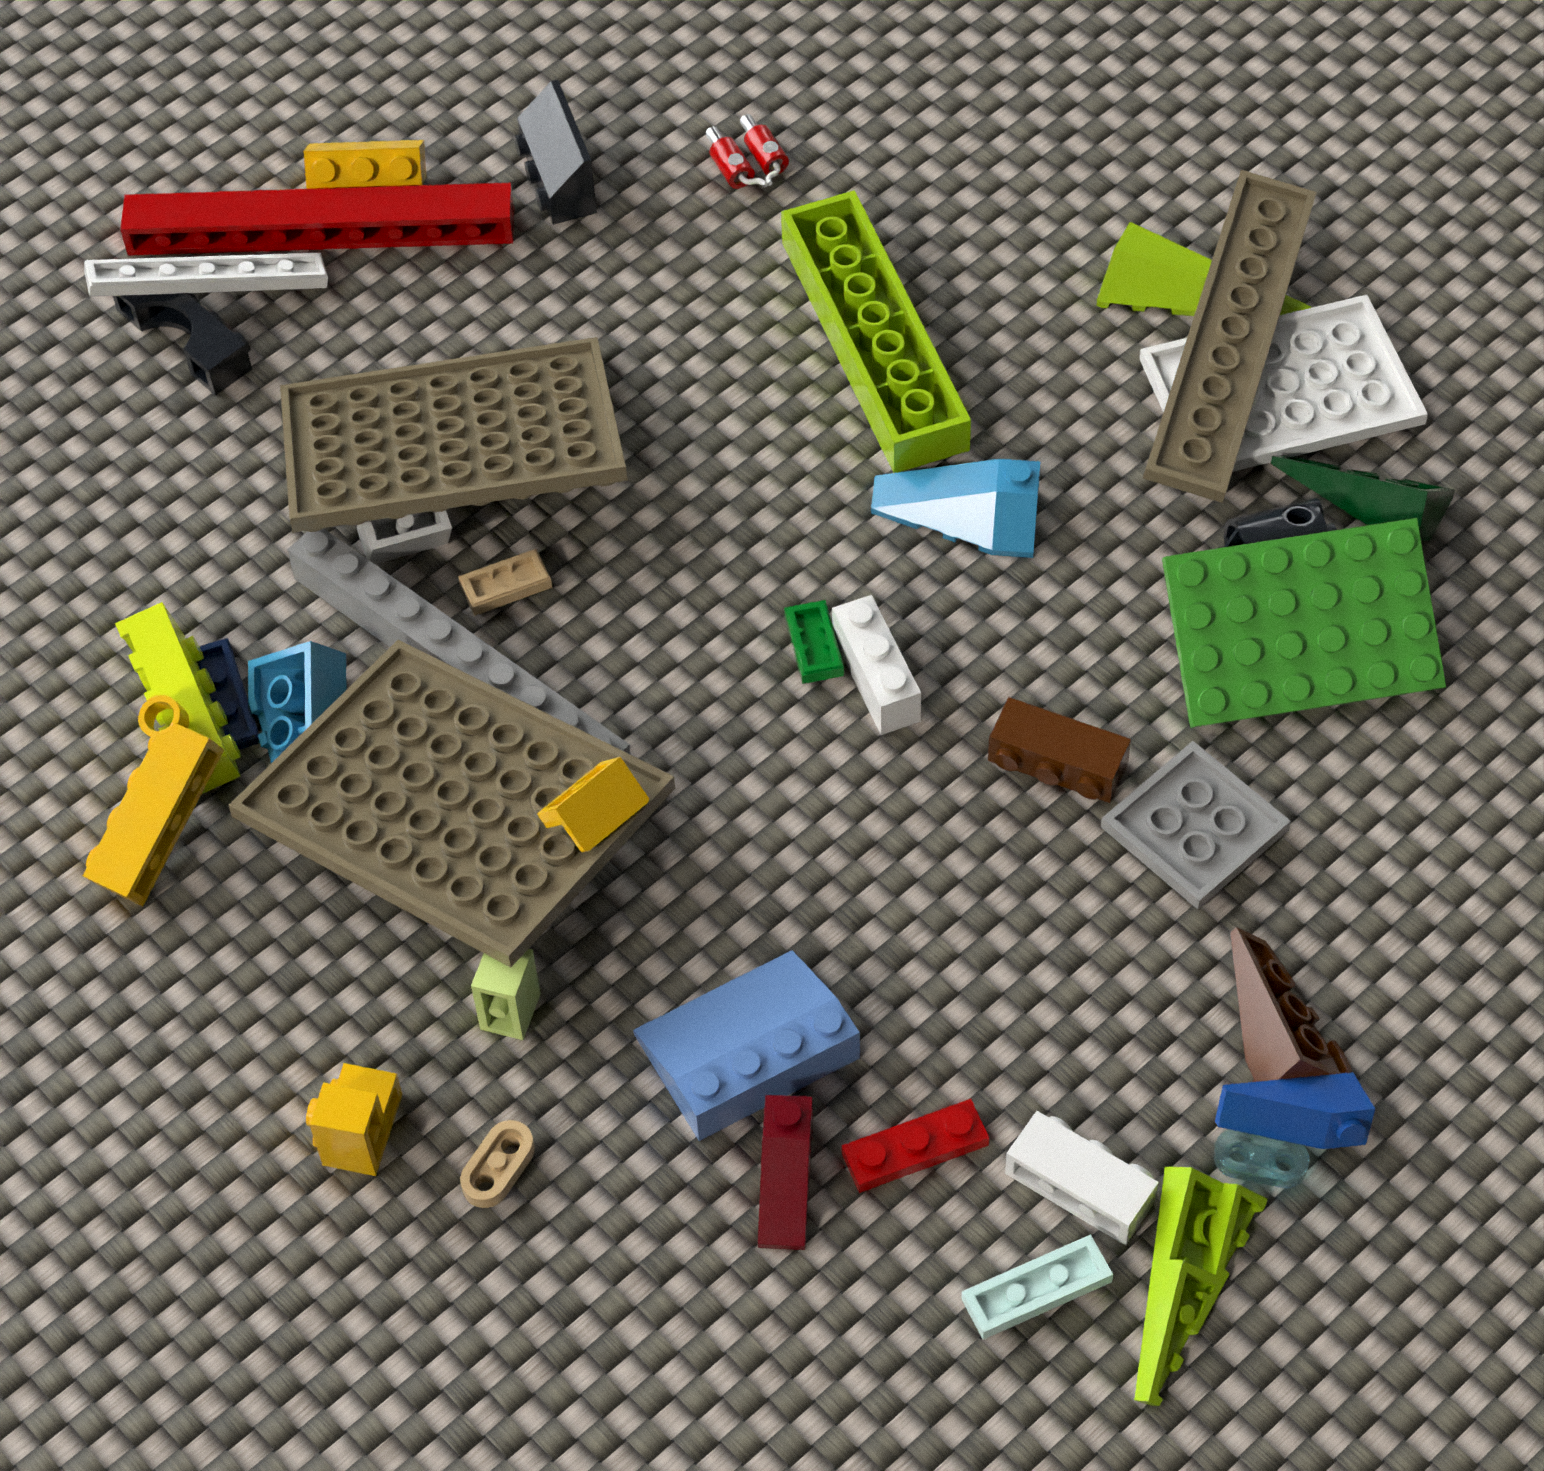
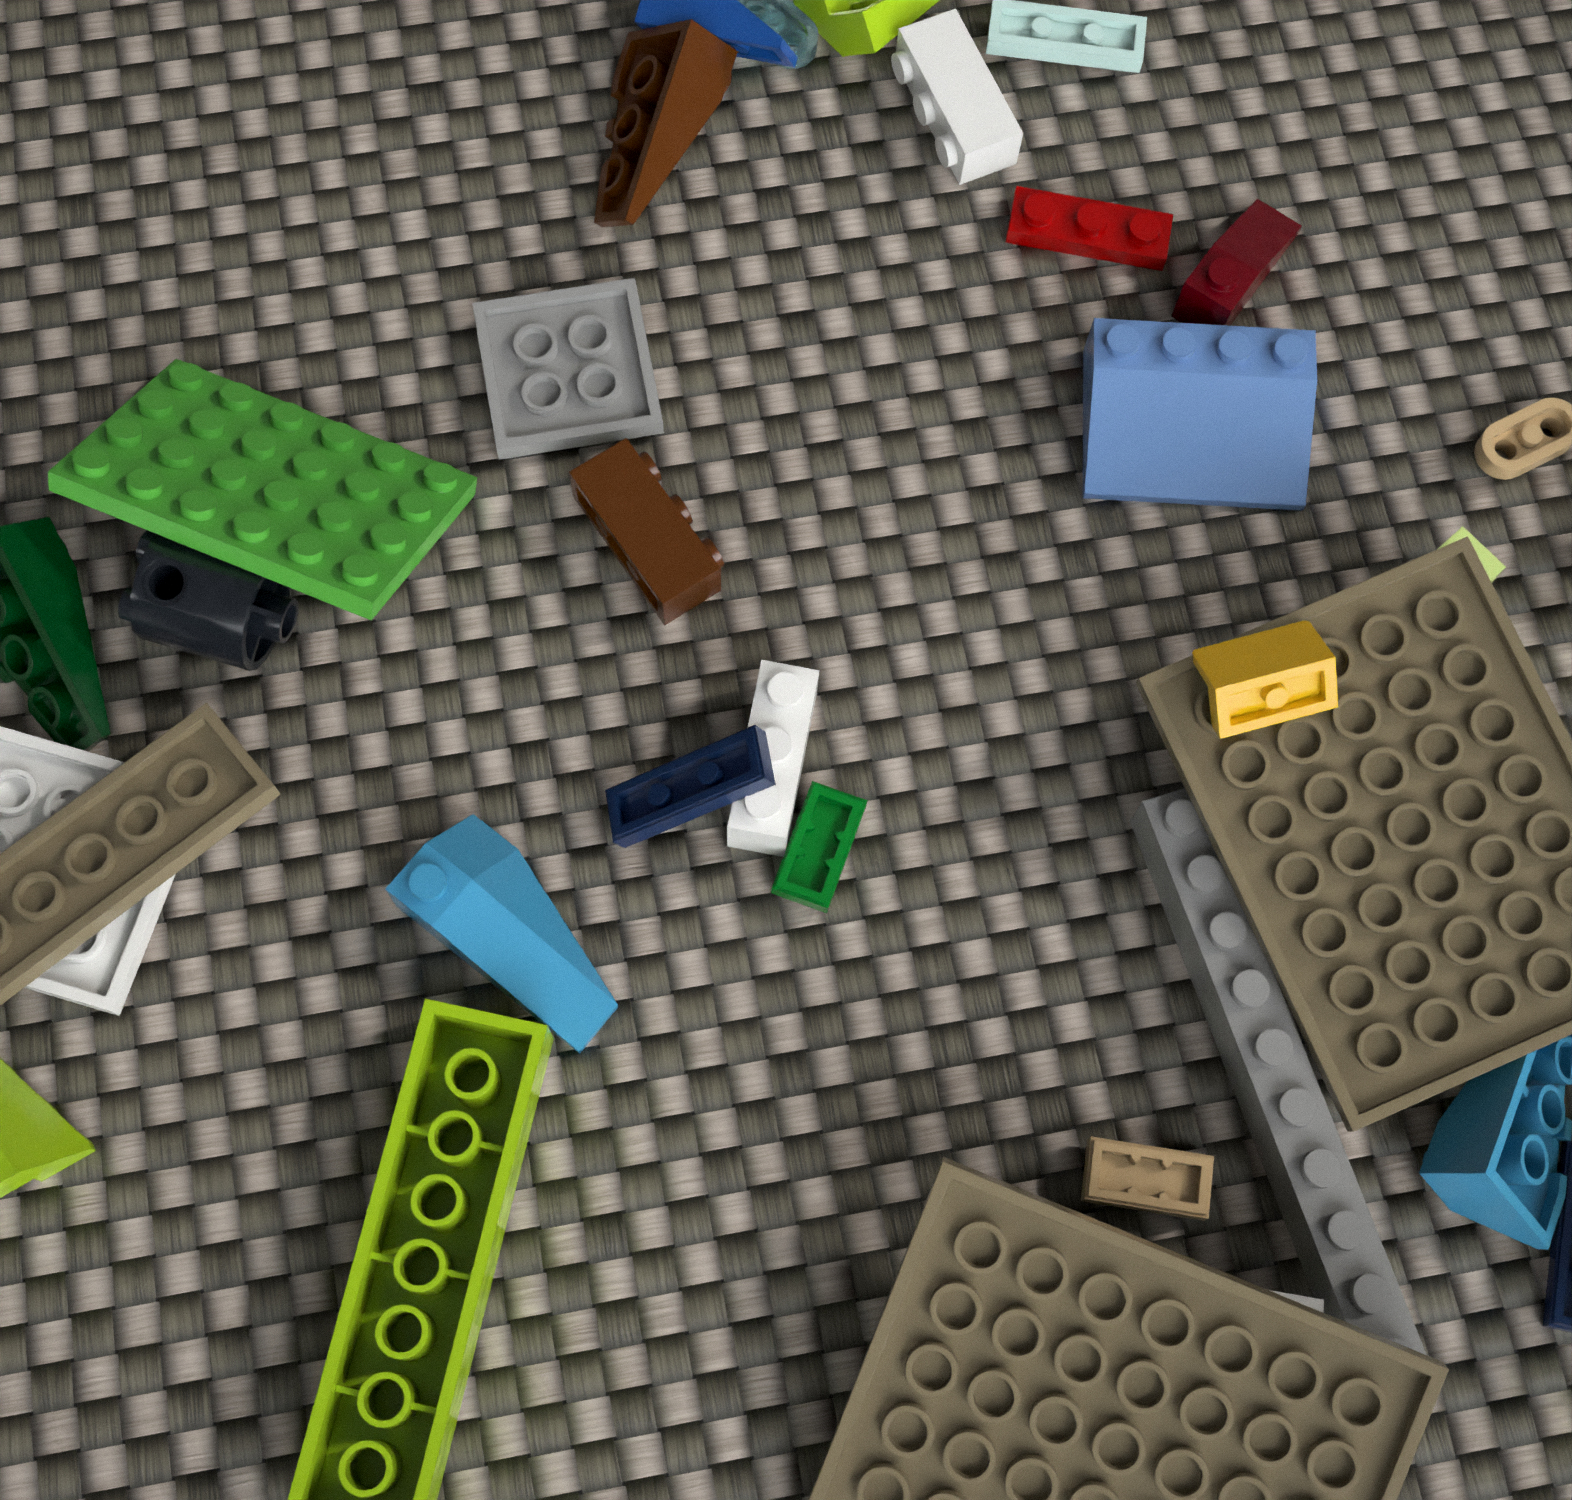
camera: 155 degrees left, 15 degrees up
none -> dark blue tile [605,725,776,848]

